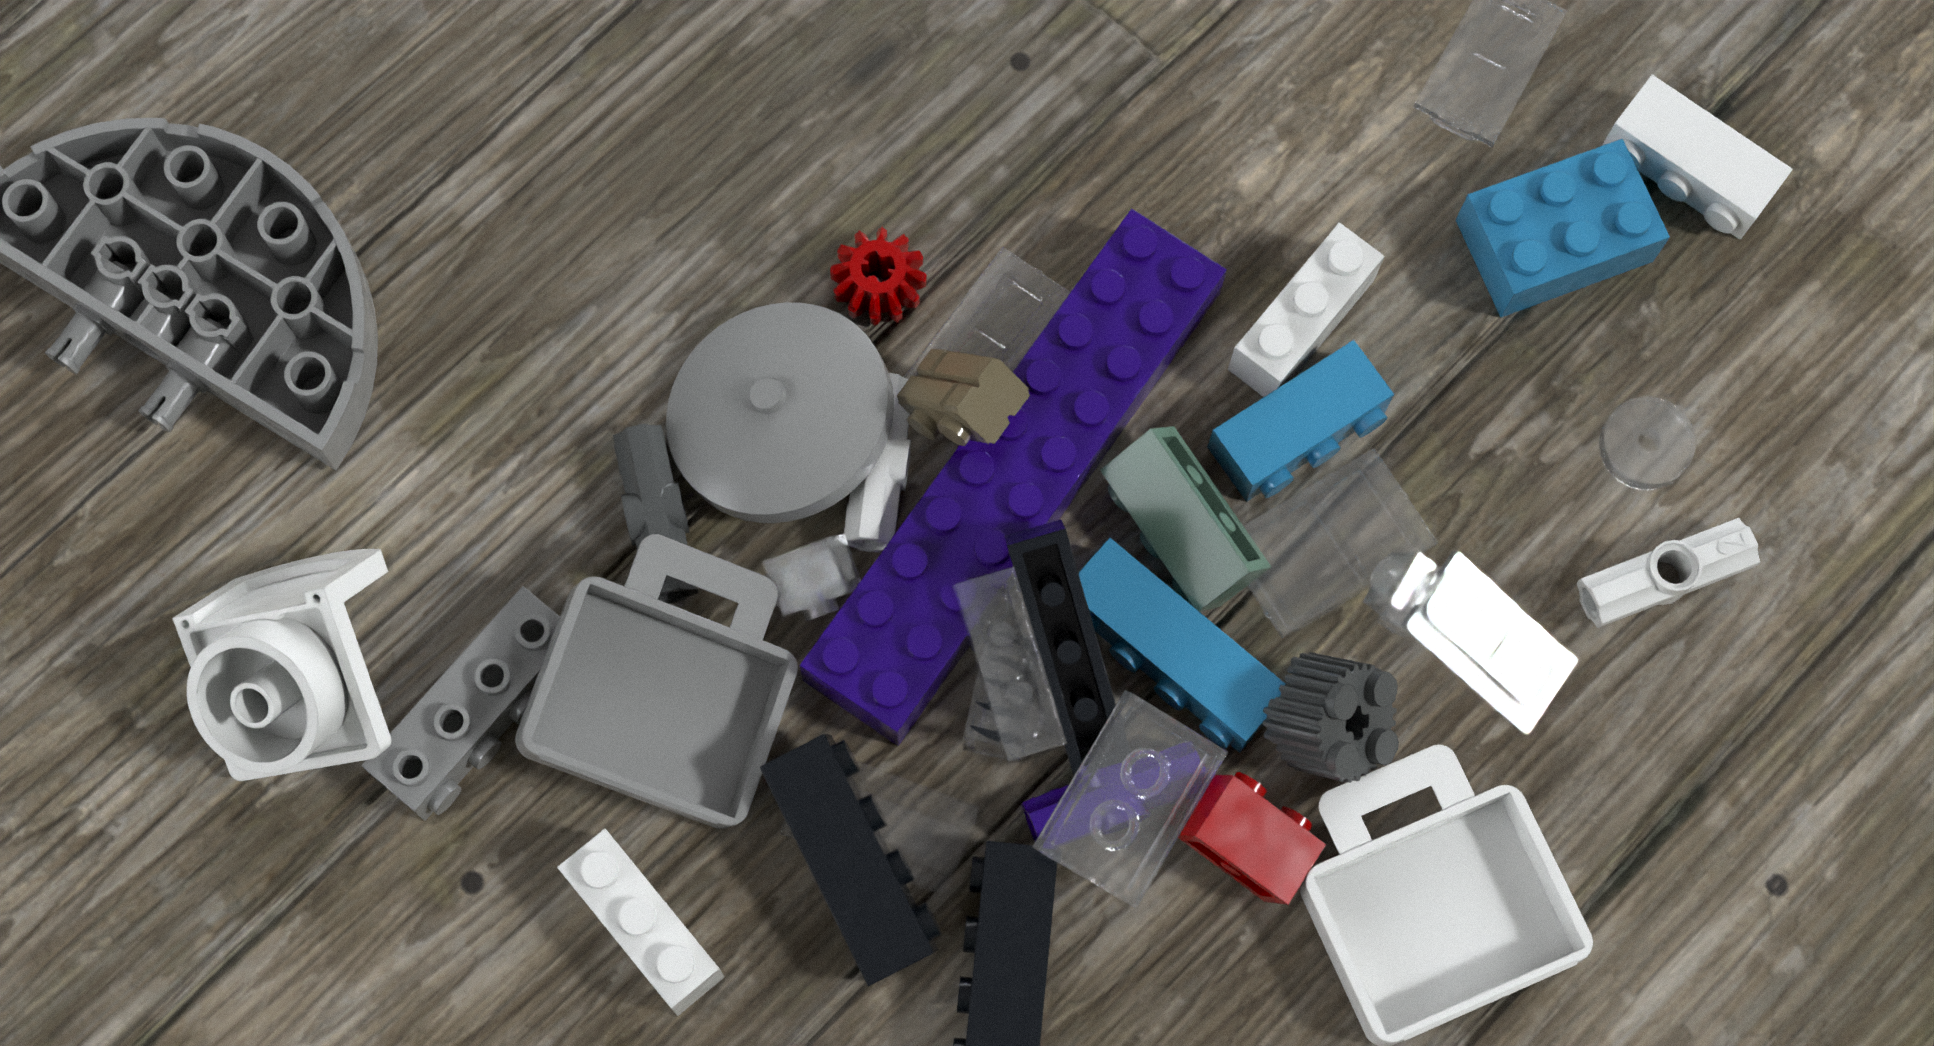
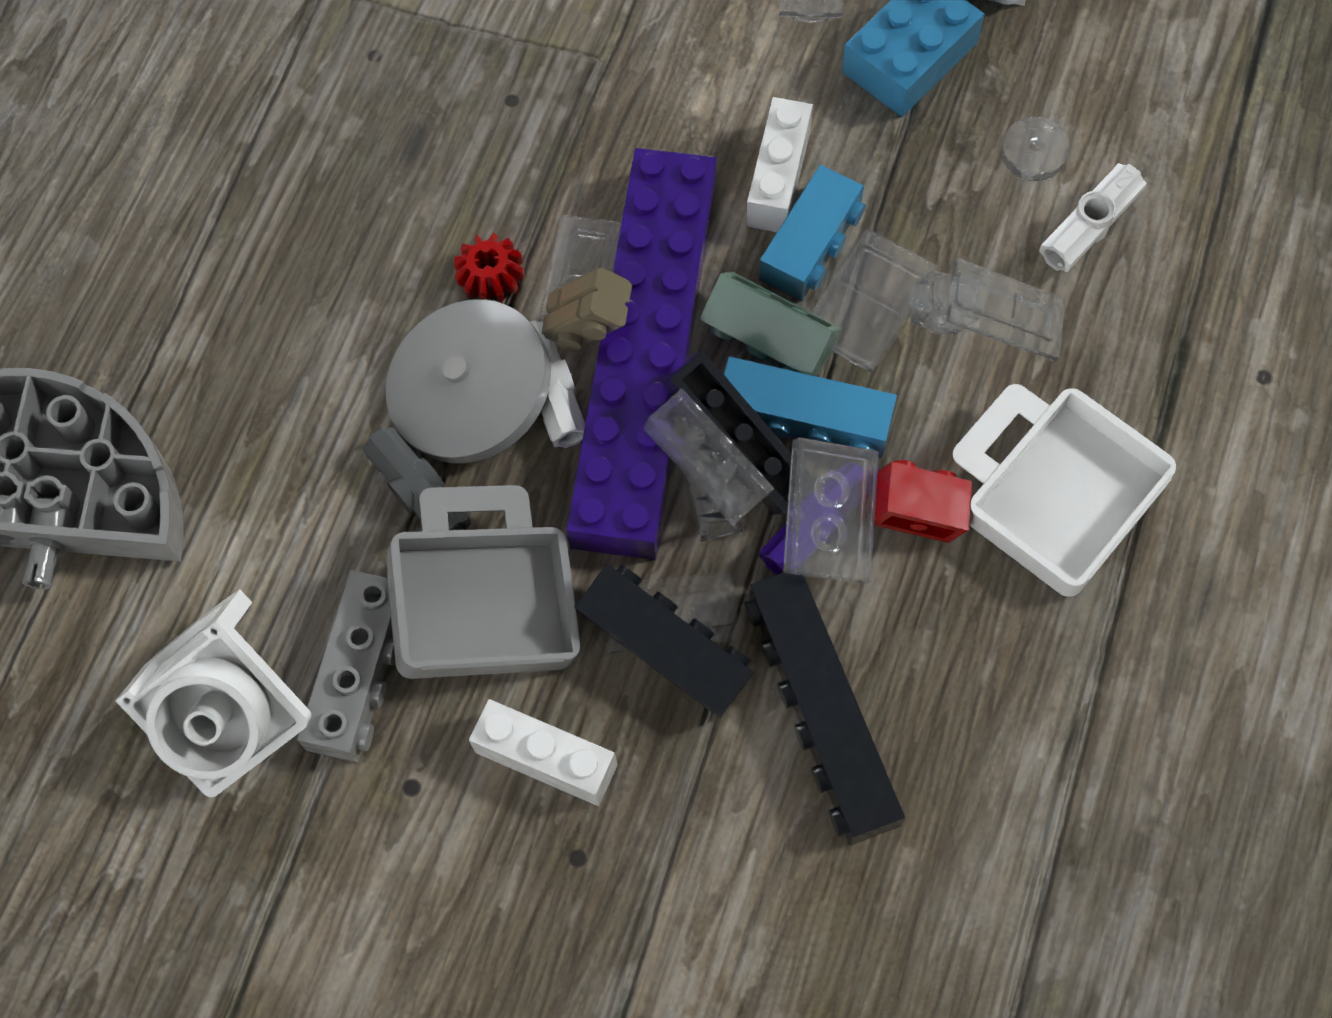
camera: 20 degrees left, 5 degrees down
clear brick [763,534,861,621] -> none
dark grey brick [1263,652,1399,783] -> none

